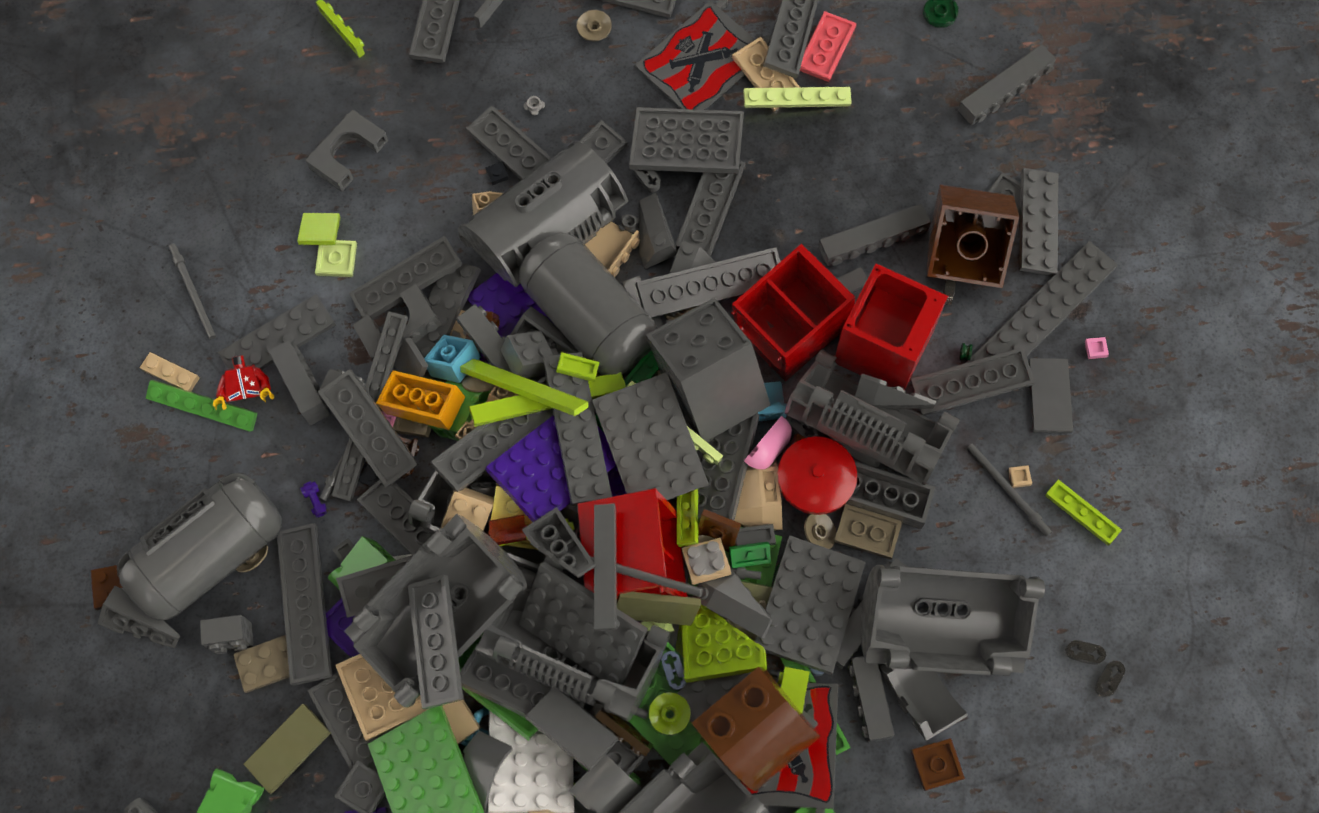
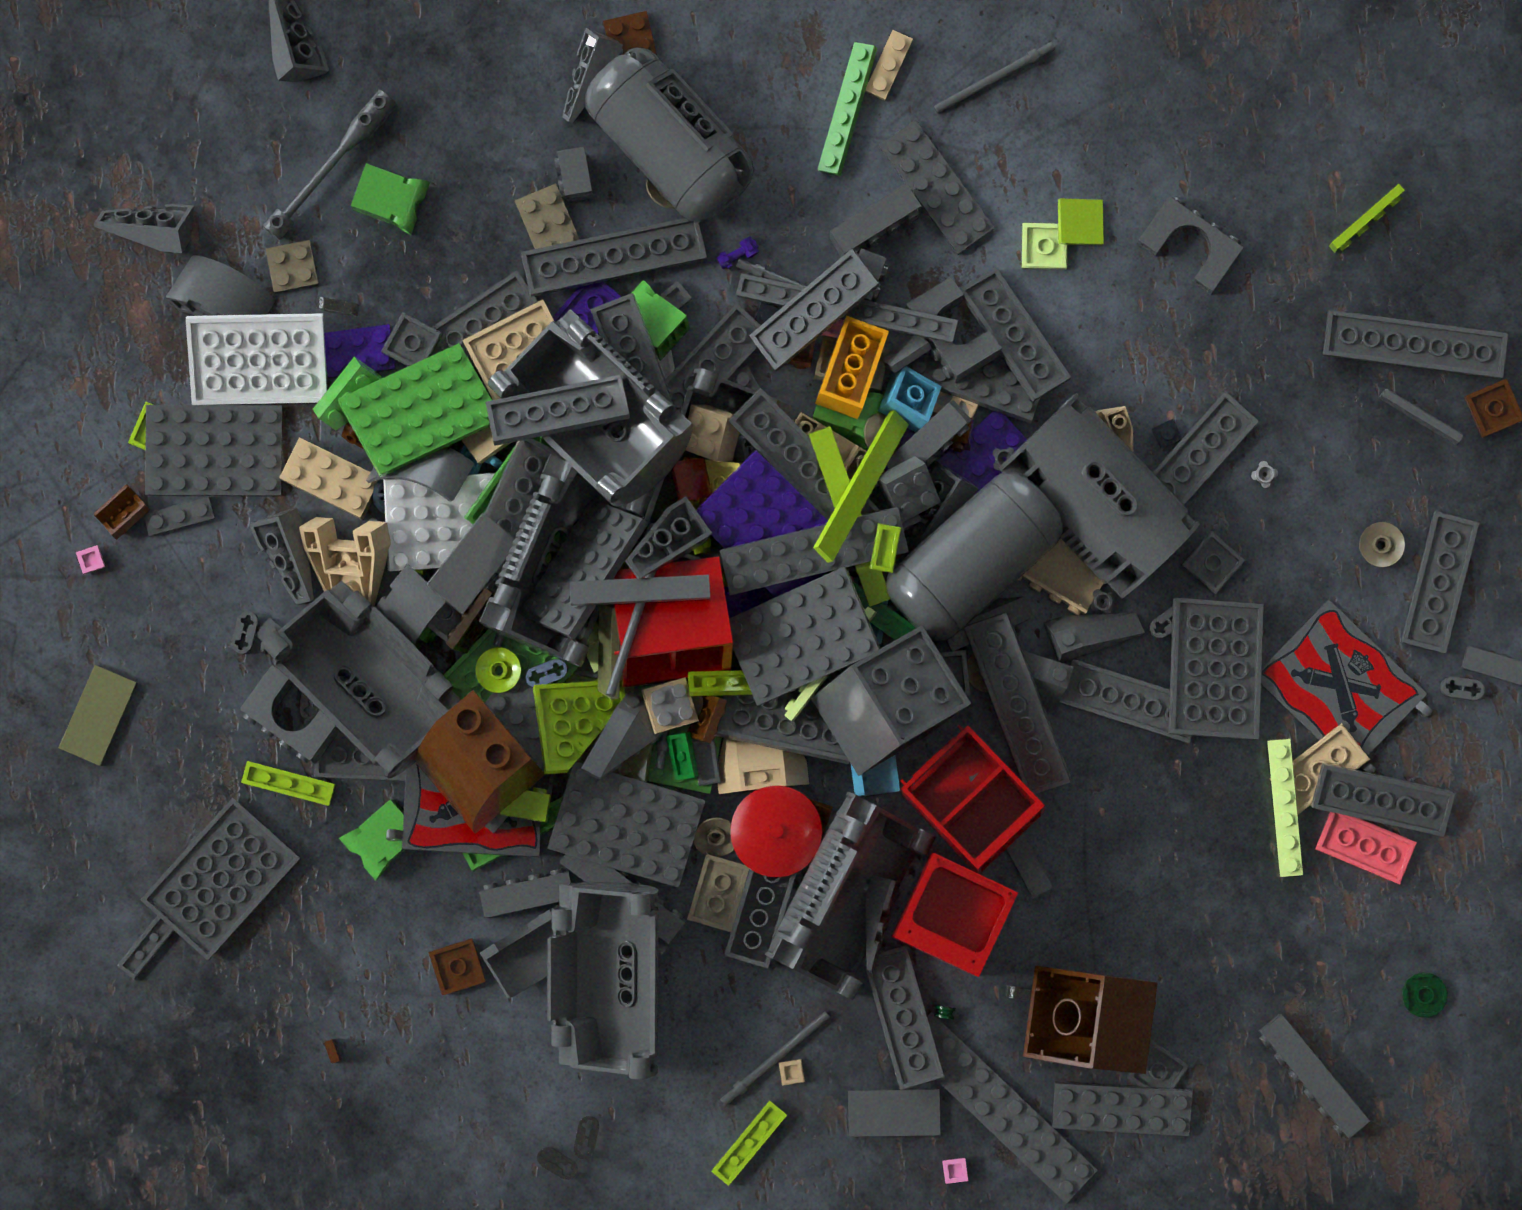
camera: 85 degrees right, 15 degrees up
red torso [213,355,274,410] -> none
olive tile [244,703,331,794] -> none
bright pink brick [744,416,792,469] -> none
dark grey brick [818,203,931,266] -> none
none -> dark grey plate [992,447,1015,471]

